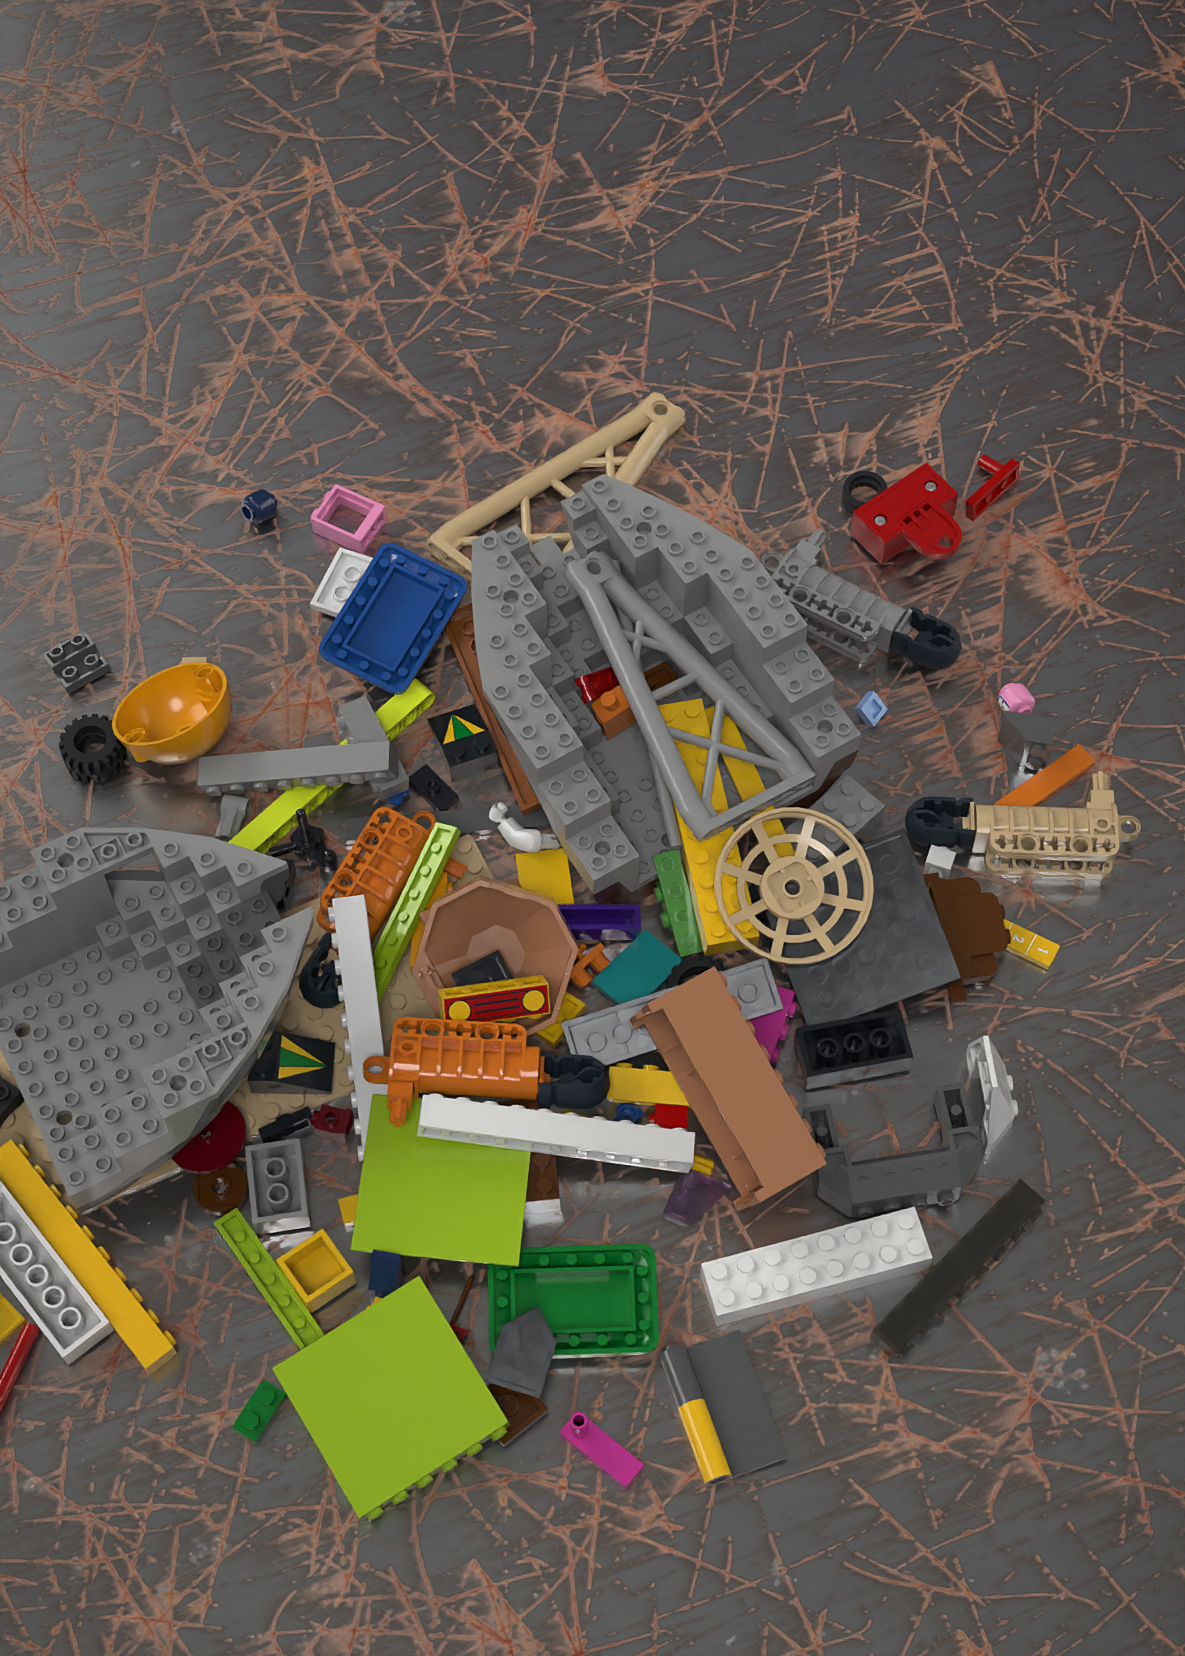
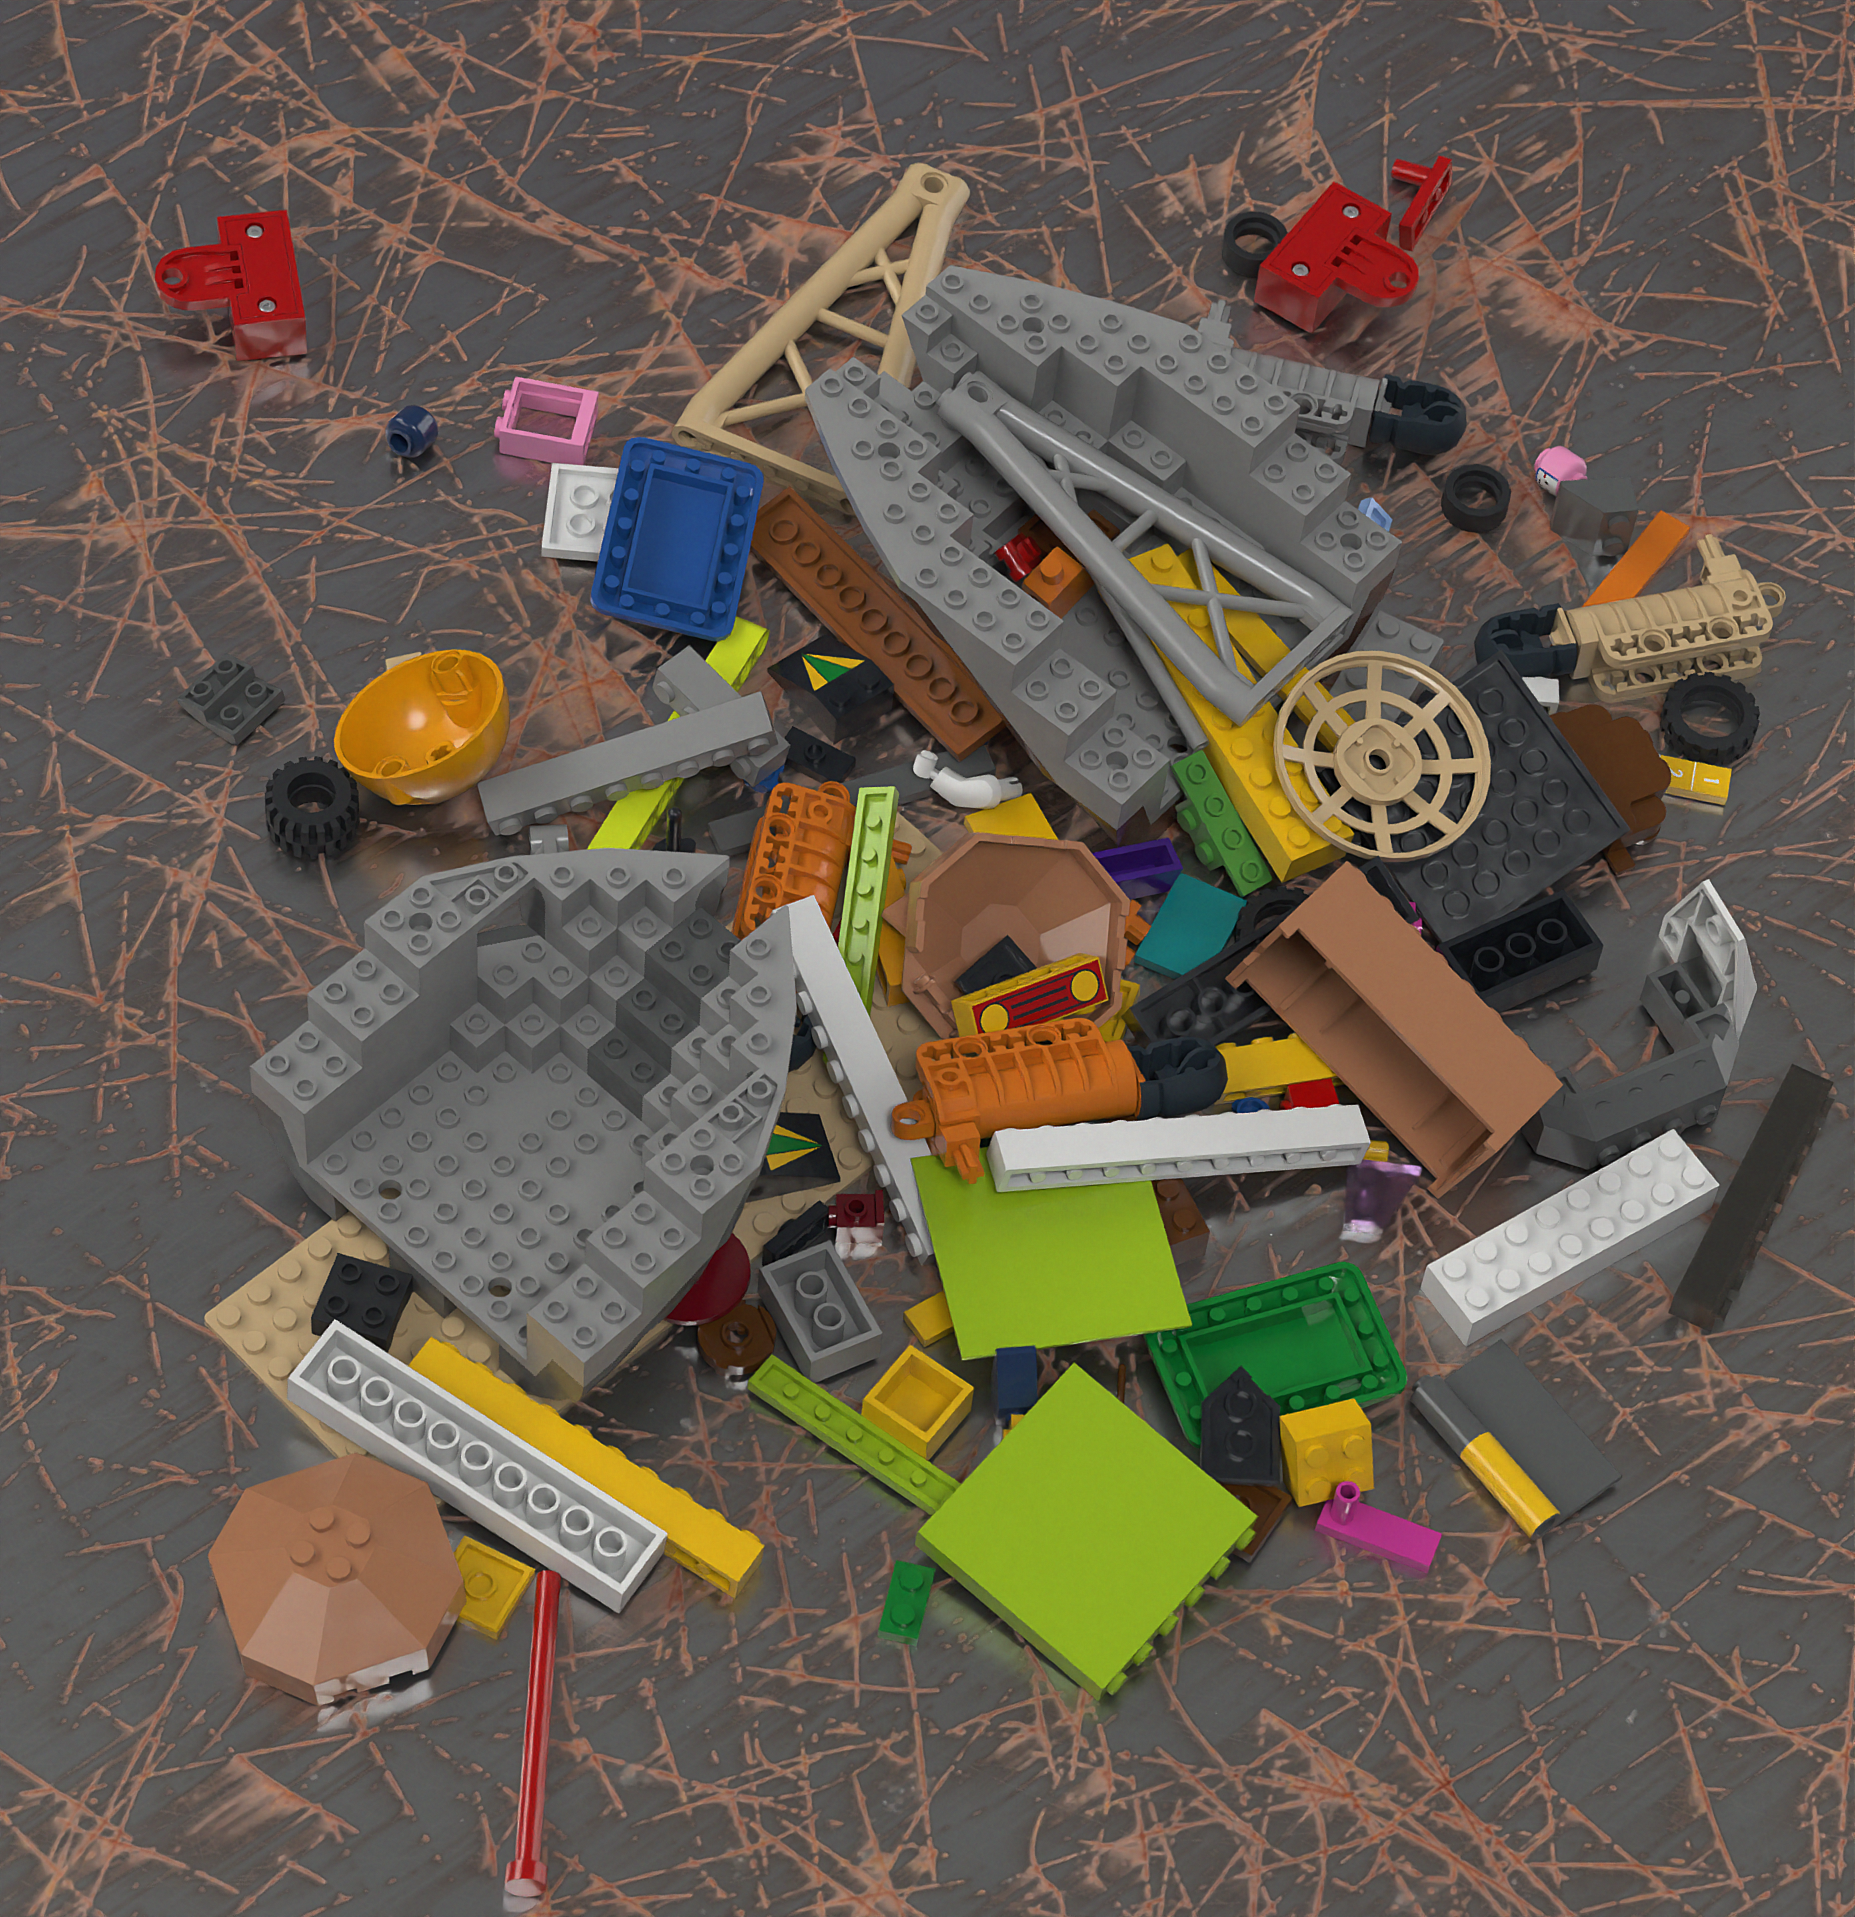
camera: 25 degrees left, 5 degrees down
none -> red brick [155,209,307,361]
none -> yellow brick [1279,1398,1374,1507]
none -> black tyre [1441,464,1511,533]
none -> black tyre [1660,672,1760,766]

